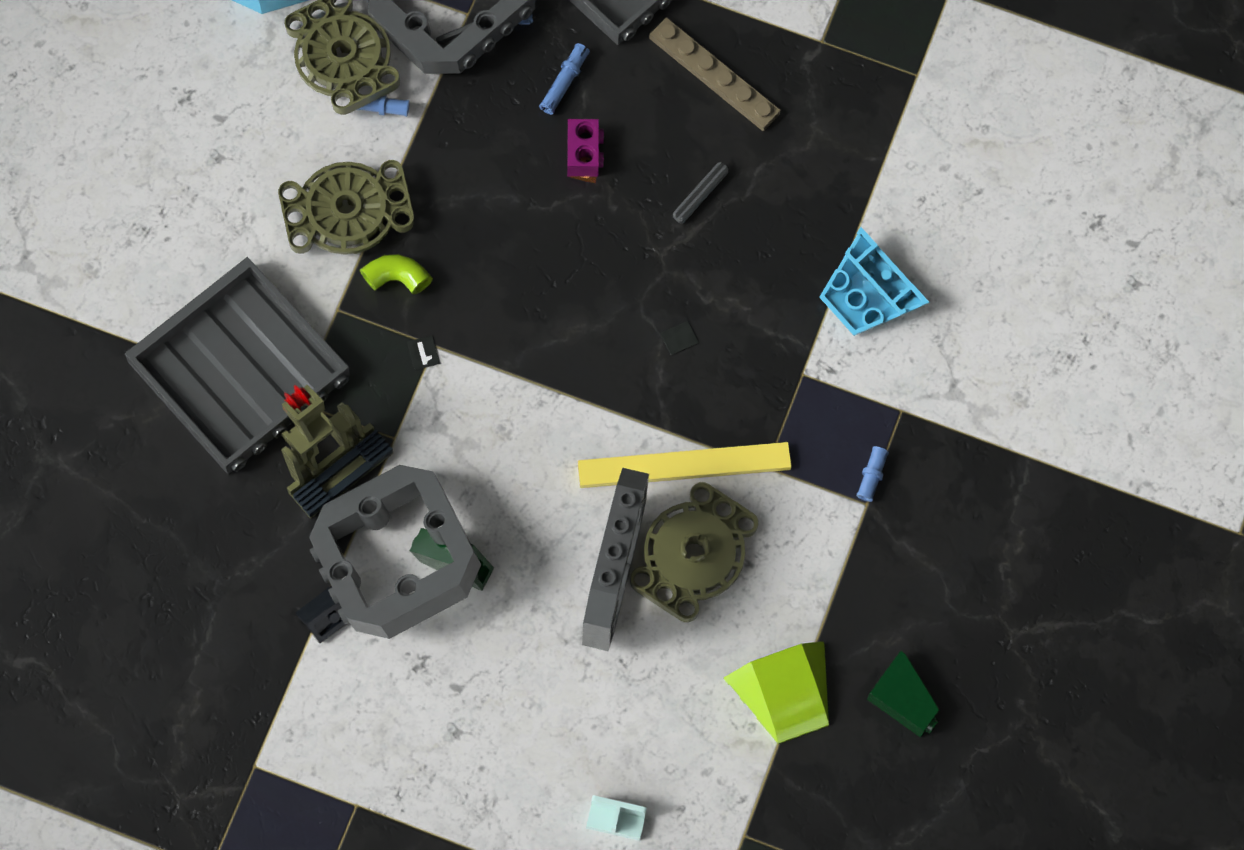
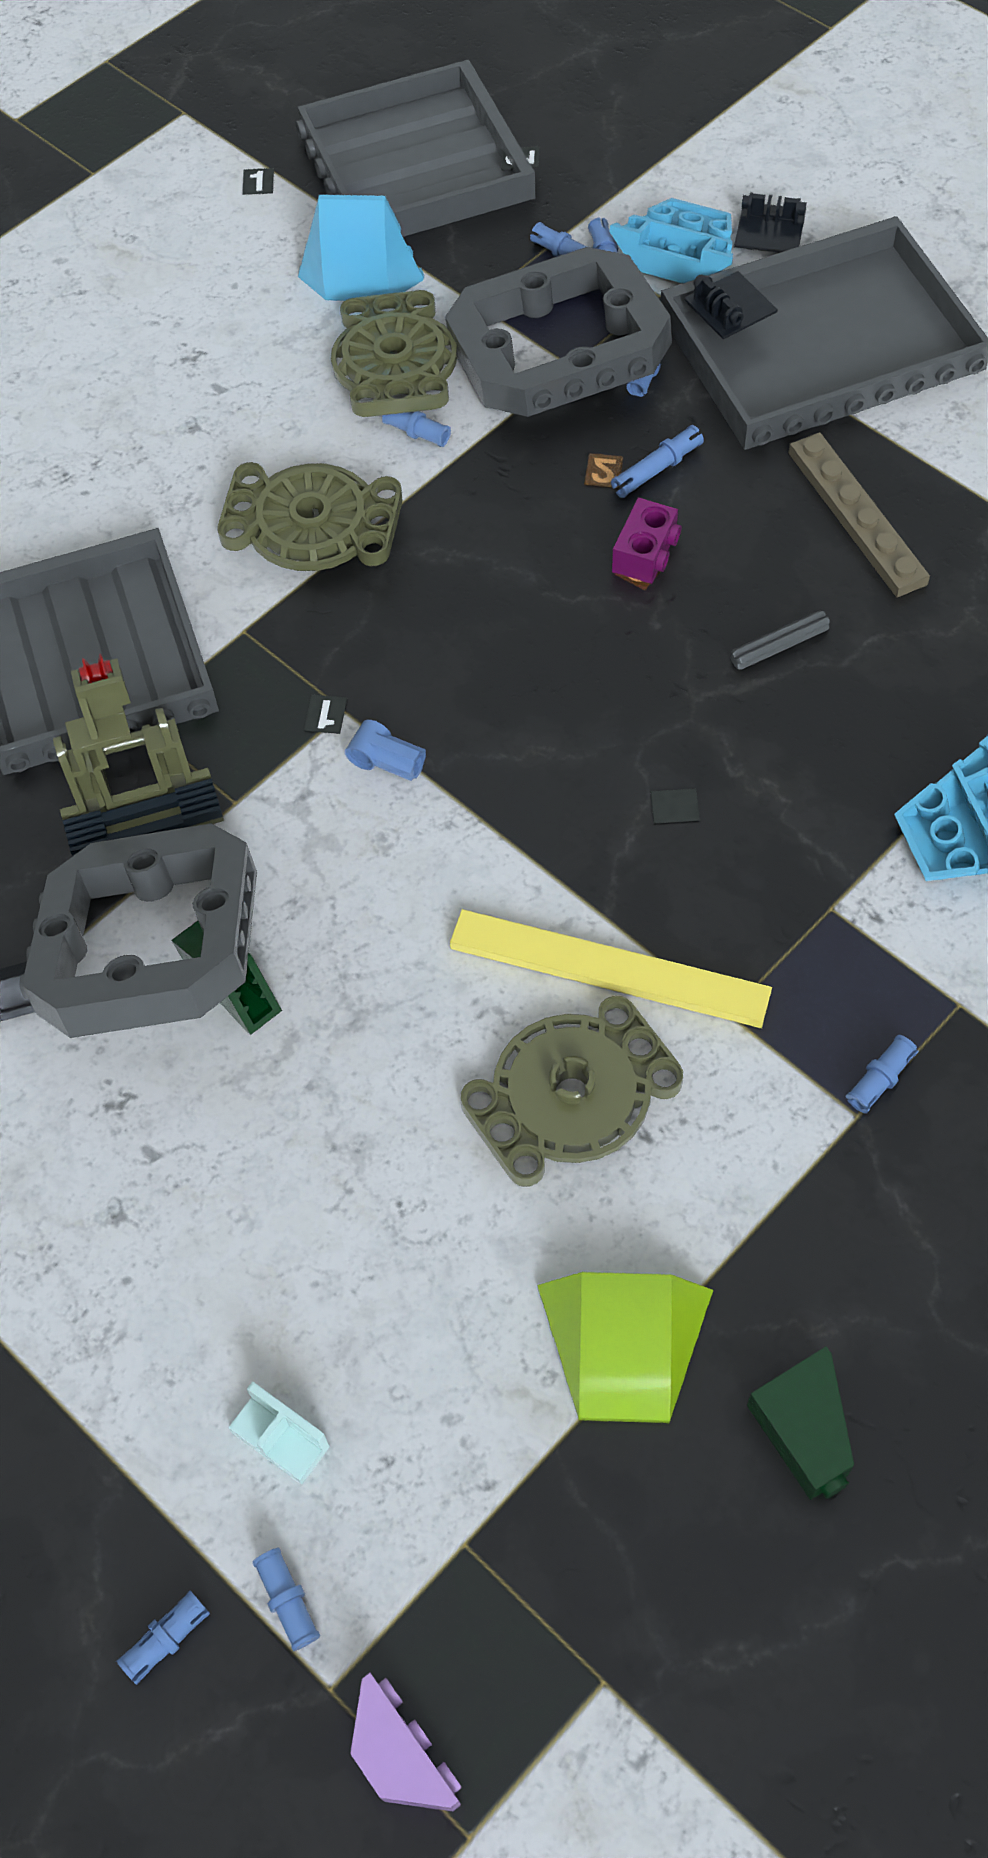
camera: 30 degrees right, 10 degrees down
lime cylinder [360,254,433,295] -> none
dark grey panel [582,468,649,651] -> none
none -> medium blue piece [345,720,426,781]
none -> clear orange sticker [584,453,623,488]

